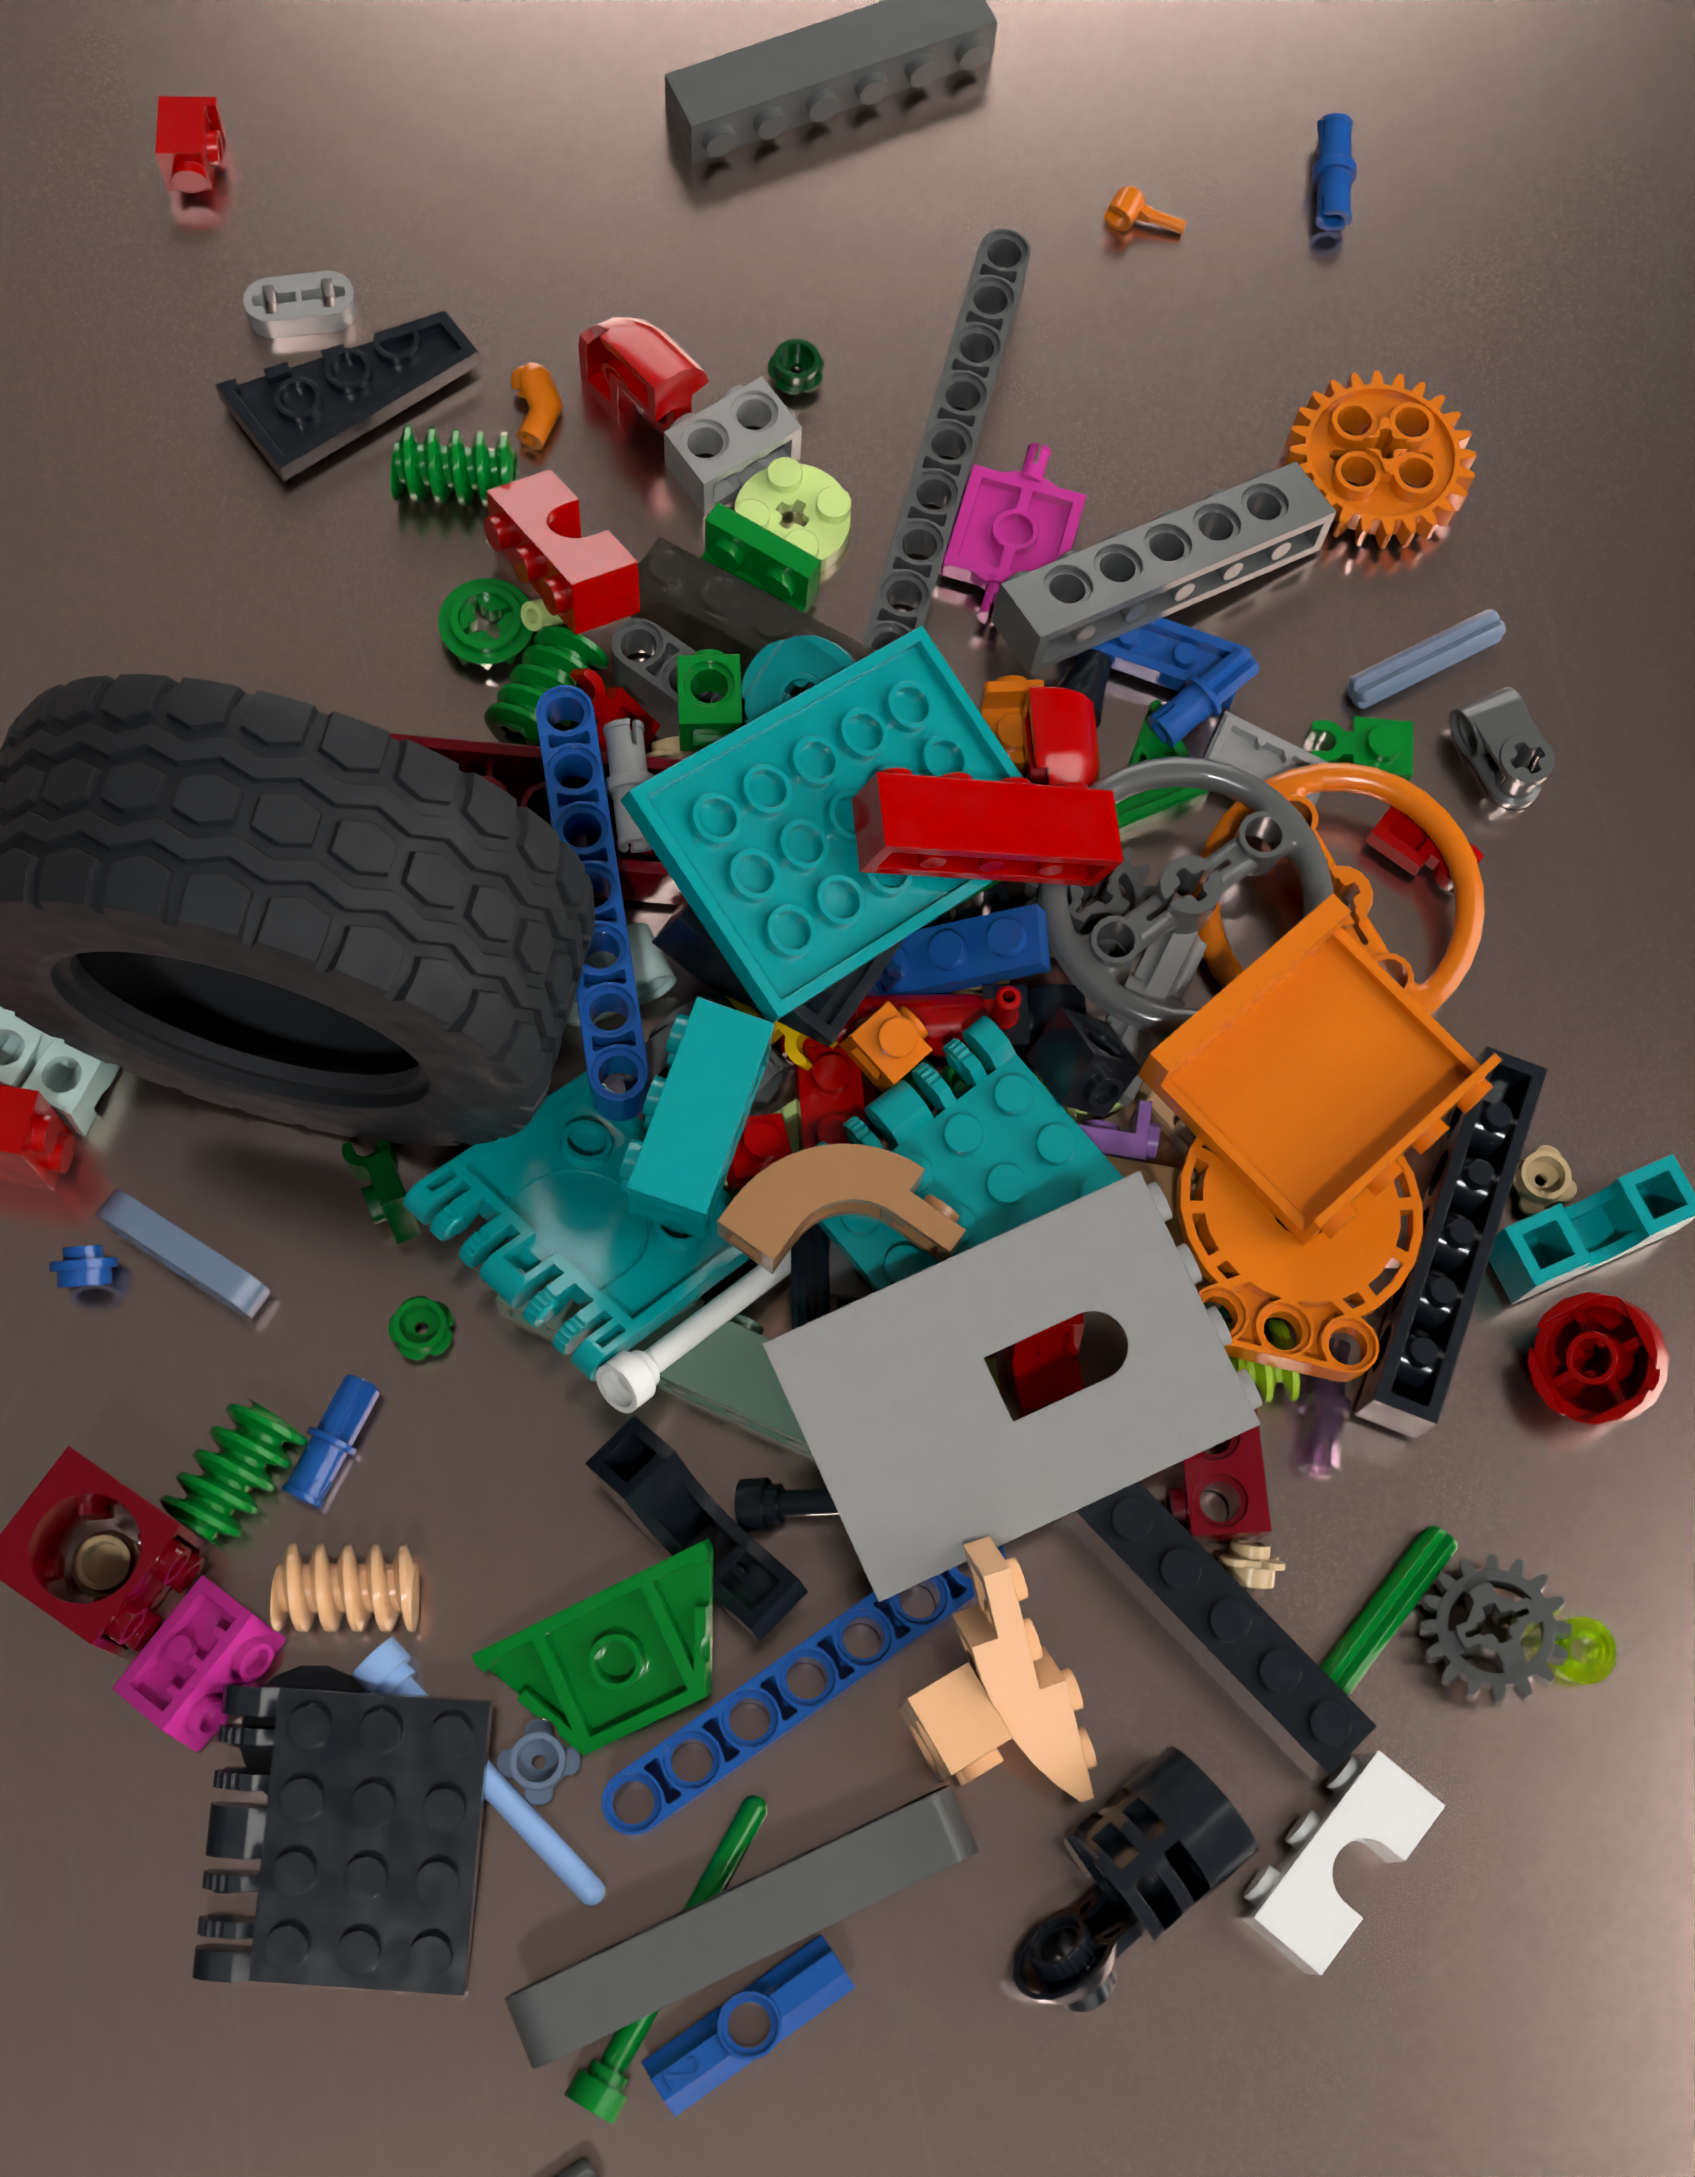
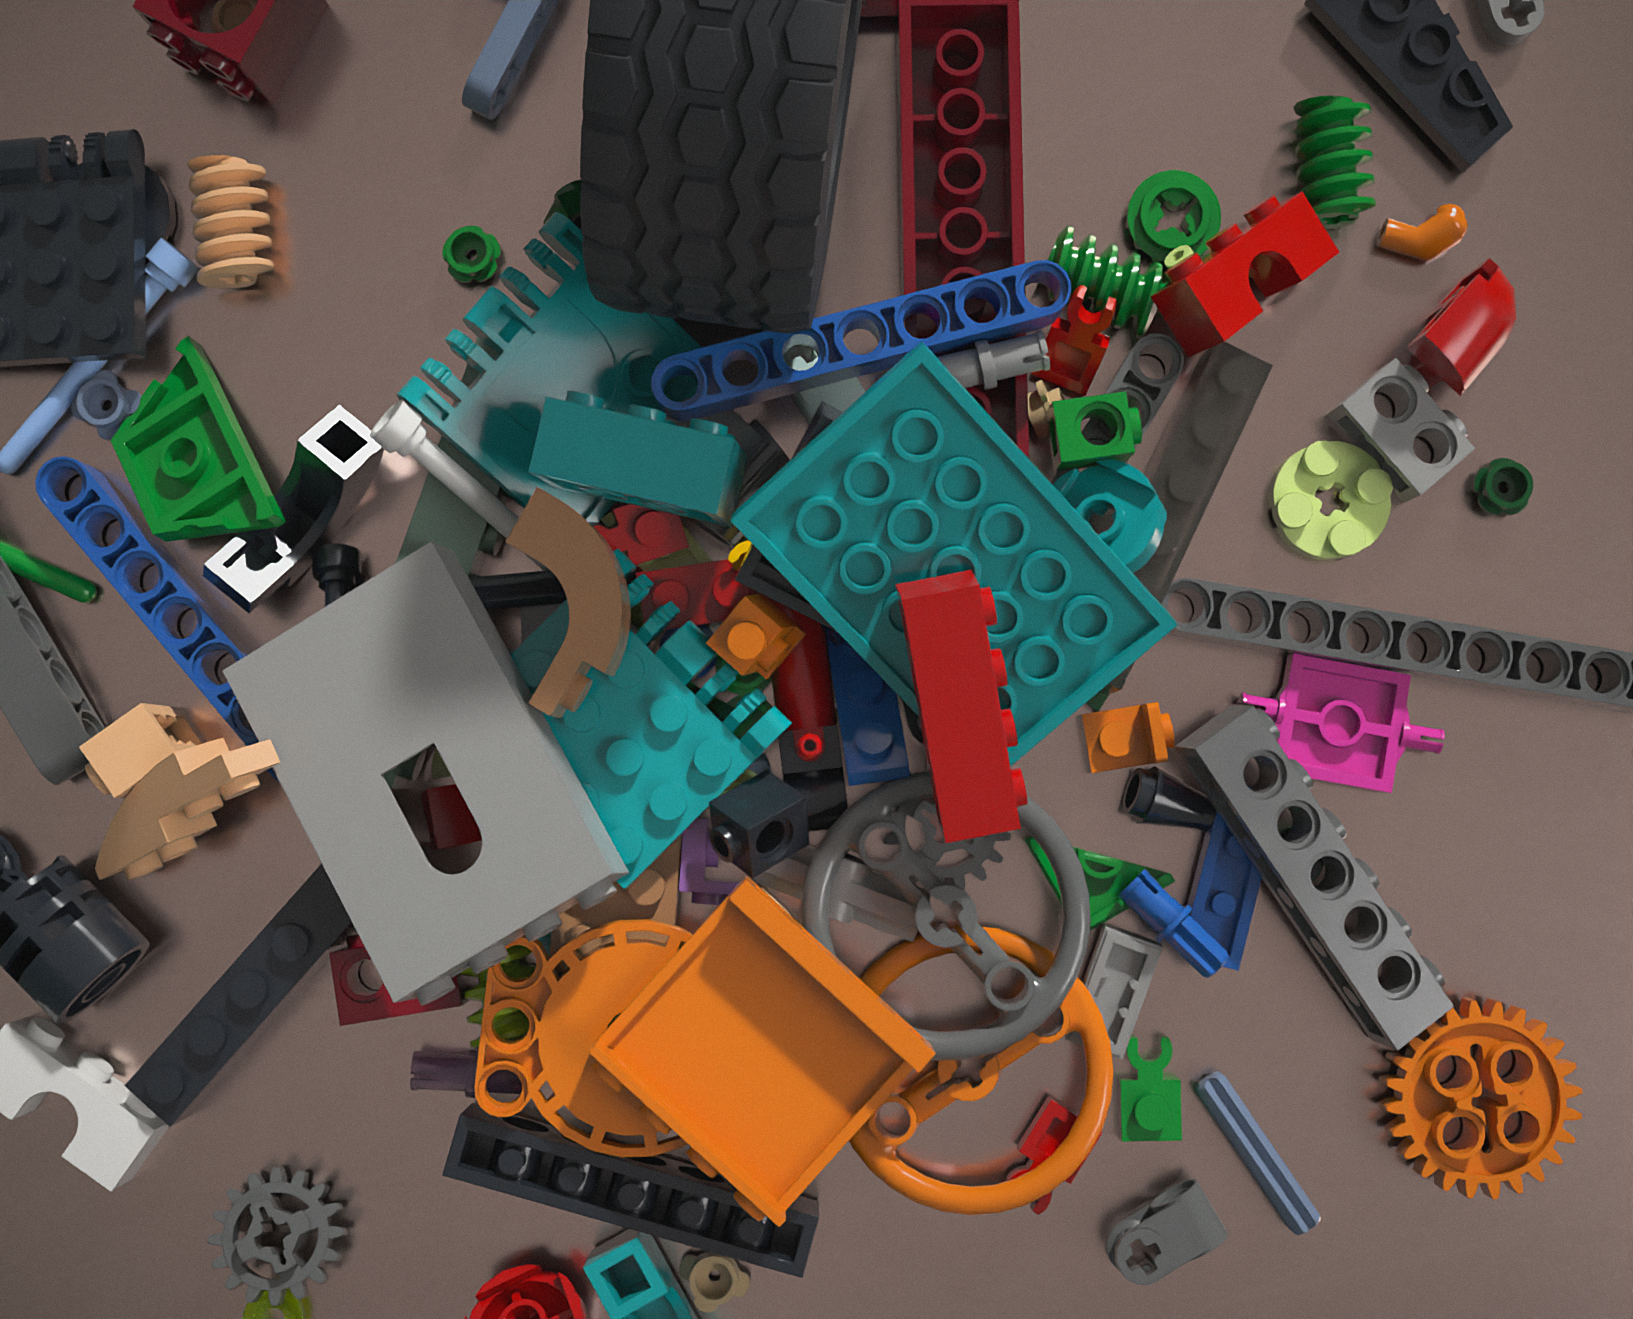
camera: 90 degrees right, 15 degrees up
dark pink bracket [112,1575,285,1752] -> none
green piece [159,1399,308,1552] -> none
blue axle [281,1375,380,1509] -> none
green bracket [688,502,821,639] -> none
red brick [1022,686,1100,788] -> none
tan plate [1213,1540,1286,1589] -> none
green axle [1320,1524,1458,1695] -> none

